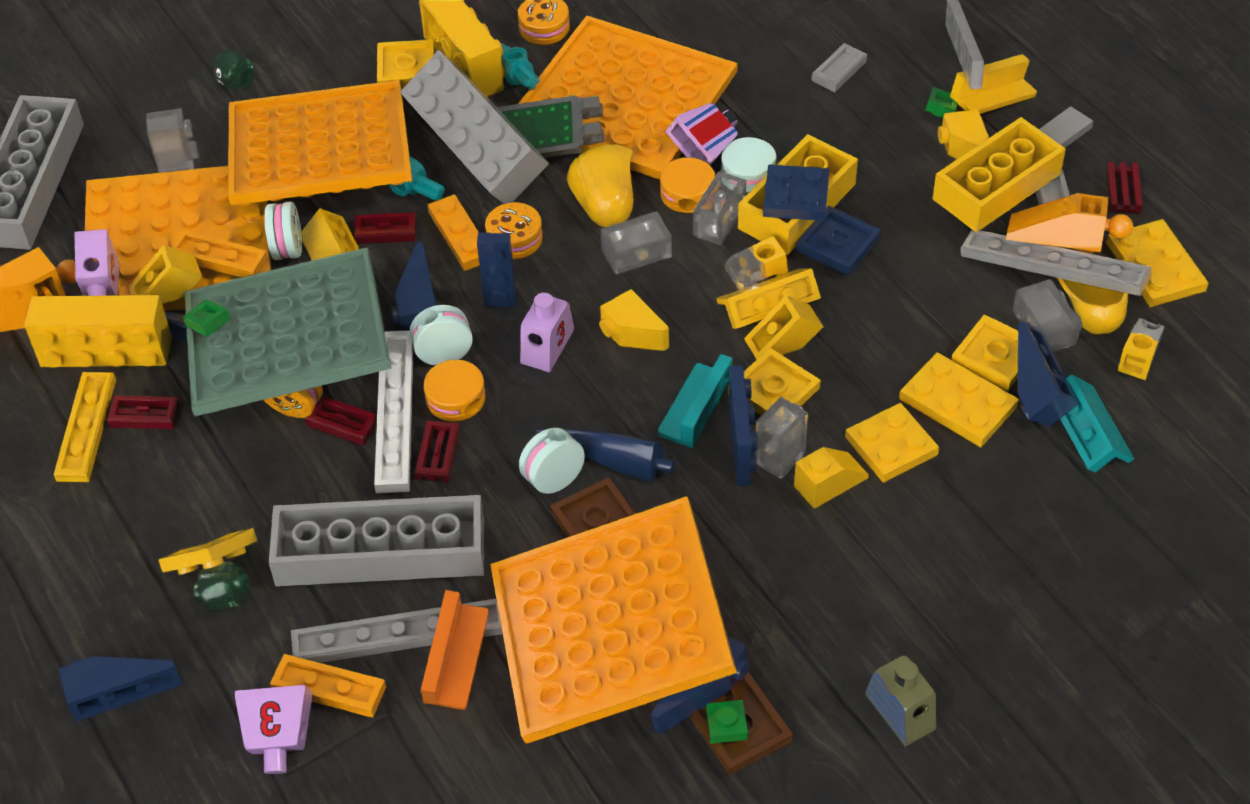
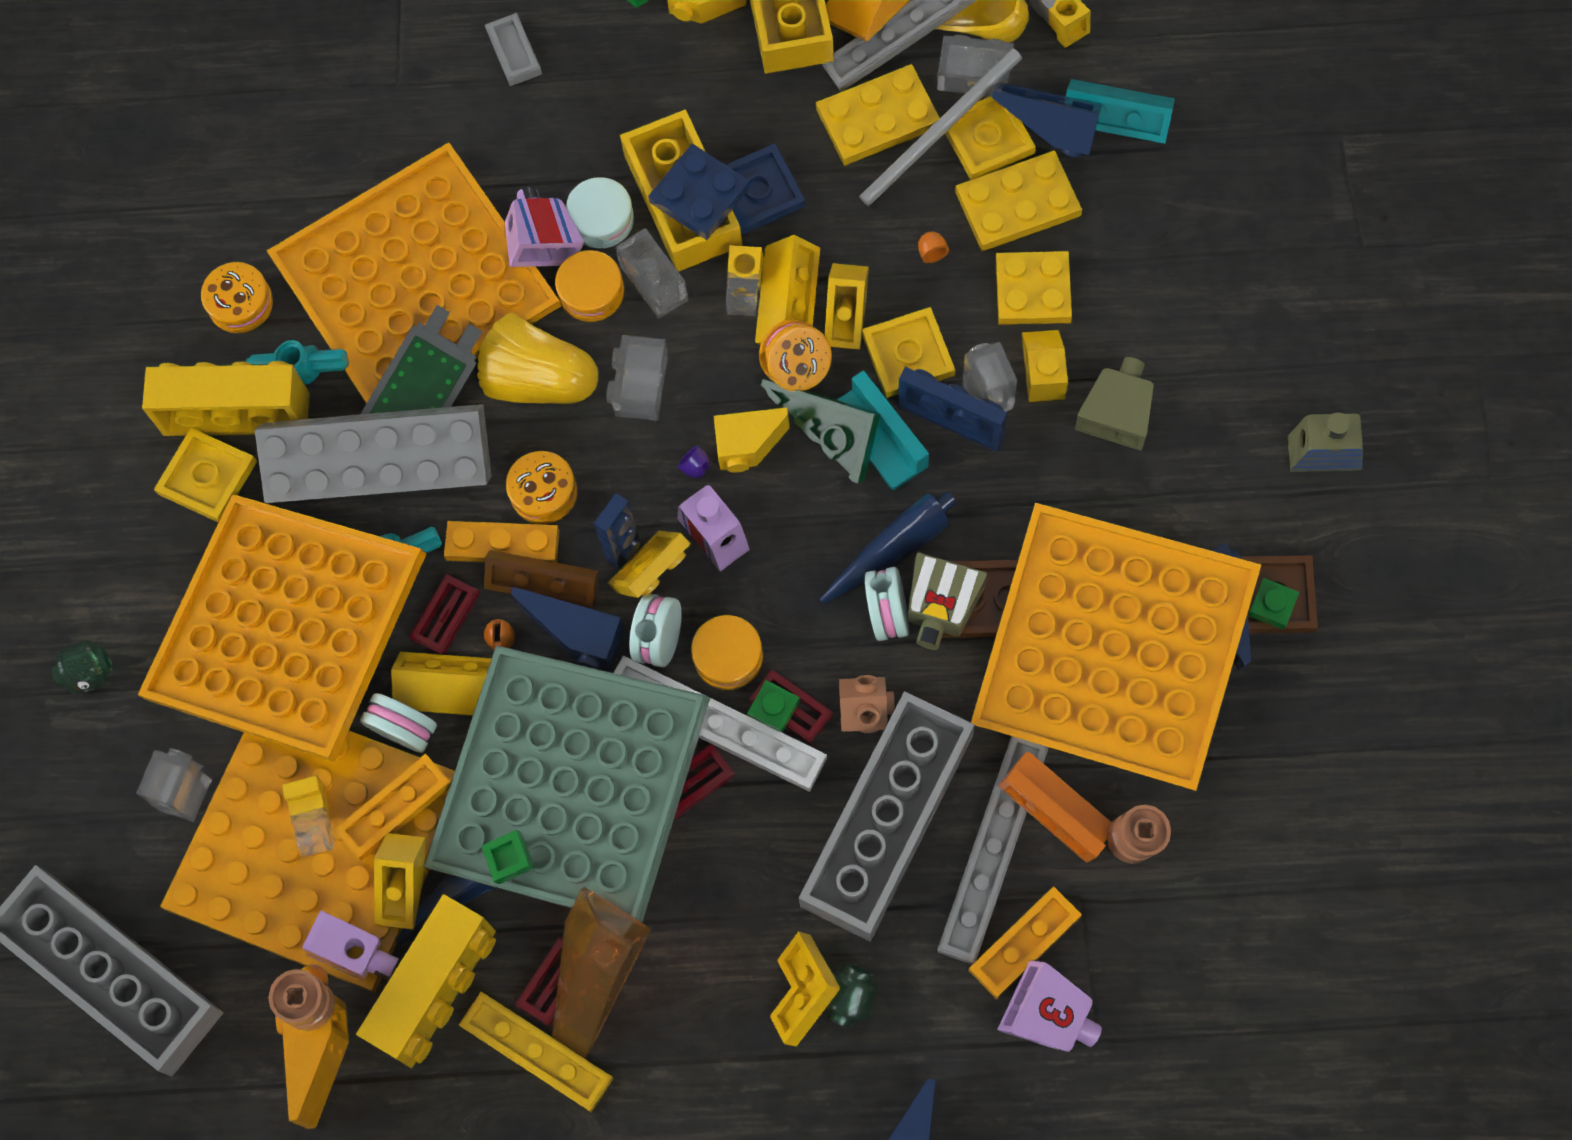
camera: 55 degrees left, 20 degrees up
none -> nougat wheel [268,969,335,1031]
none -> leg [282,776,335,857]
none -> reddish brown plate [484,550,598,609]
none -> orange hinge [484,619,515,650]
none -> clear orange wedge [552,887,651,1059]
none -> yellow plate [608,531,691,598]
none -> dark purple hinge [677,445,710,478]
none -> green plate [747,680,800,733]
none -> light orange head [759,319,832,391]
none -> wing [761,379,880,483]
none -> yellow plate [816,64,940,166]
none -> nougat brick [839,675,895,733]
none -> light grey piece [859,48,1023,207]
none -> torso [908,552,987,650]
none -> orange hinge [918,231,949,263]
none -> olive torso [1075,357,1154,451]
none -> nougat wheel [1107,804,1171,864]

